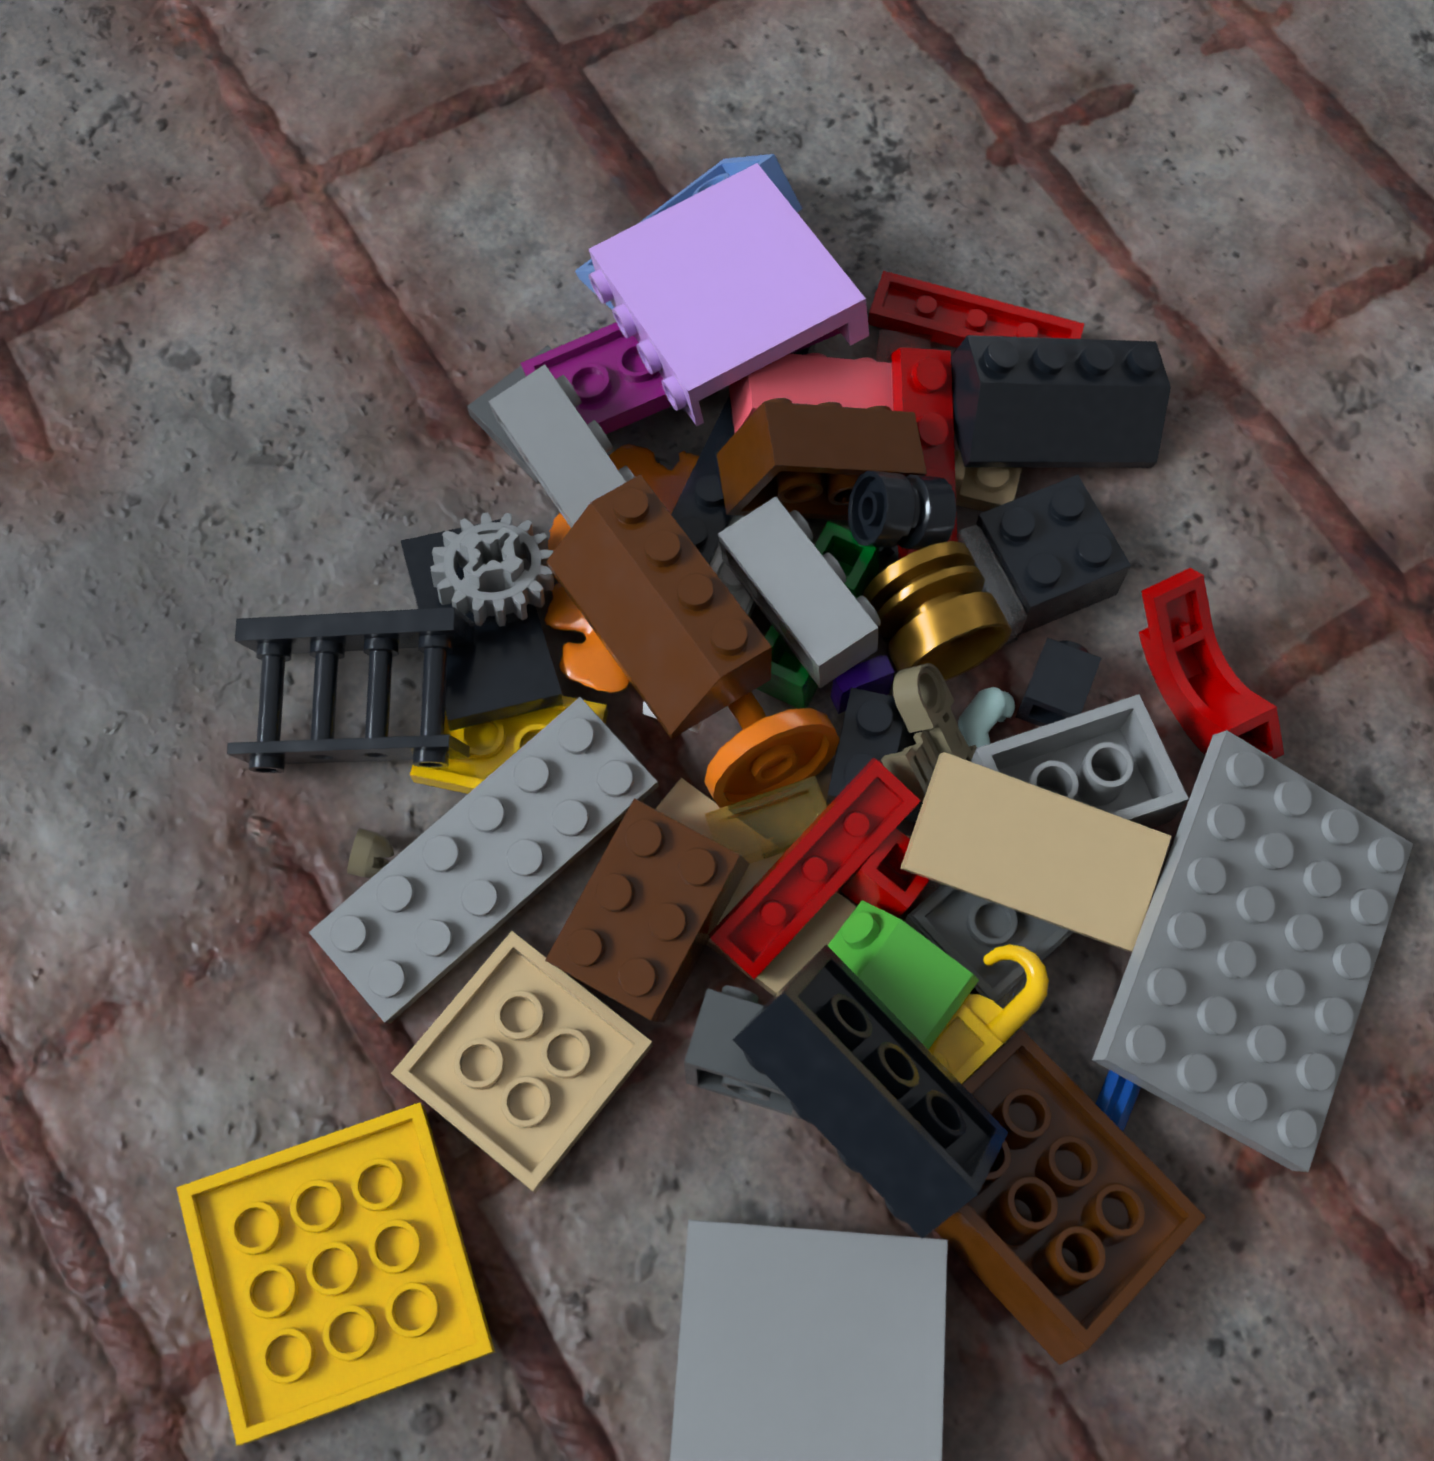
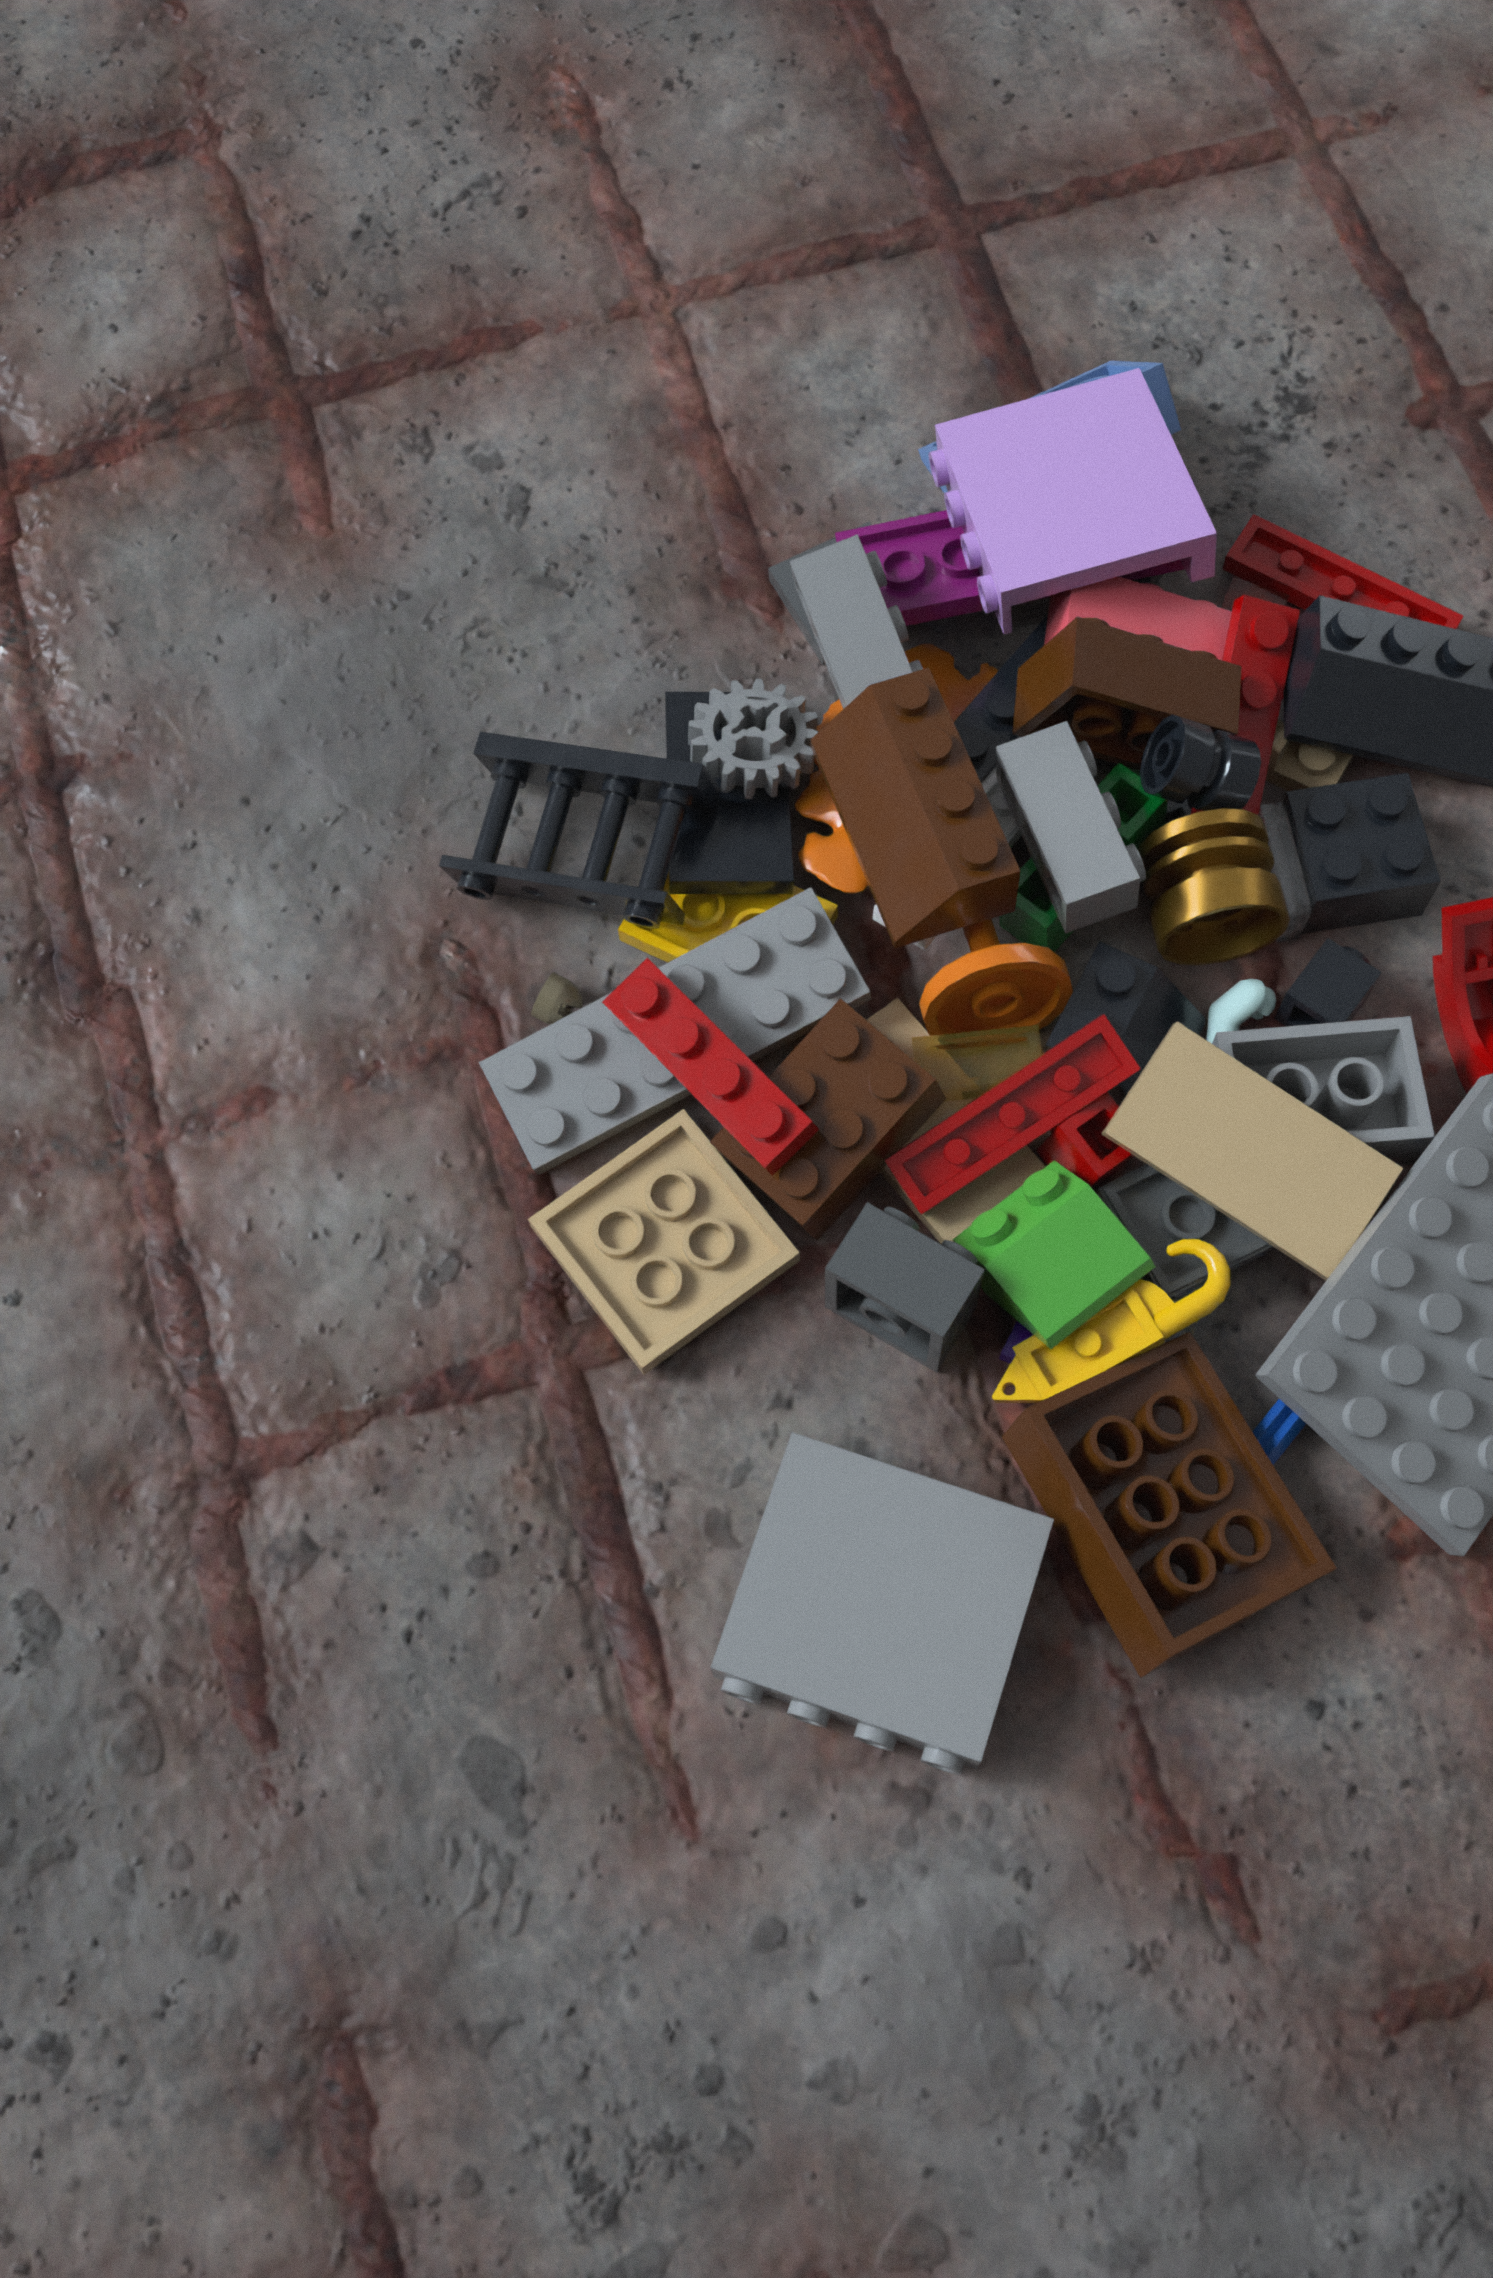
camera: 20 degrees right, 0 degrees up
yellow plate [176,1102,495,1446] -> none
black slope [733,944,1008,1239] -> none
dark purple tile [830,655,895,714] -> none
dark tan piece [881,663,977,801] -> none
none -> red plate [602,957,820,1176]

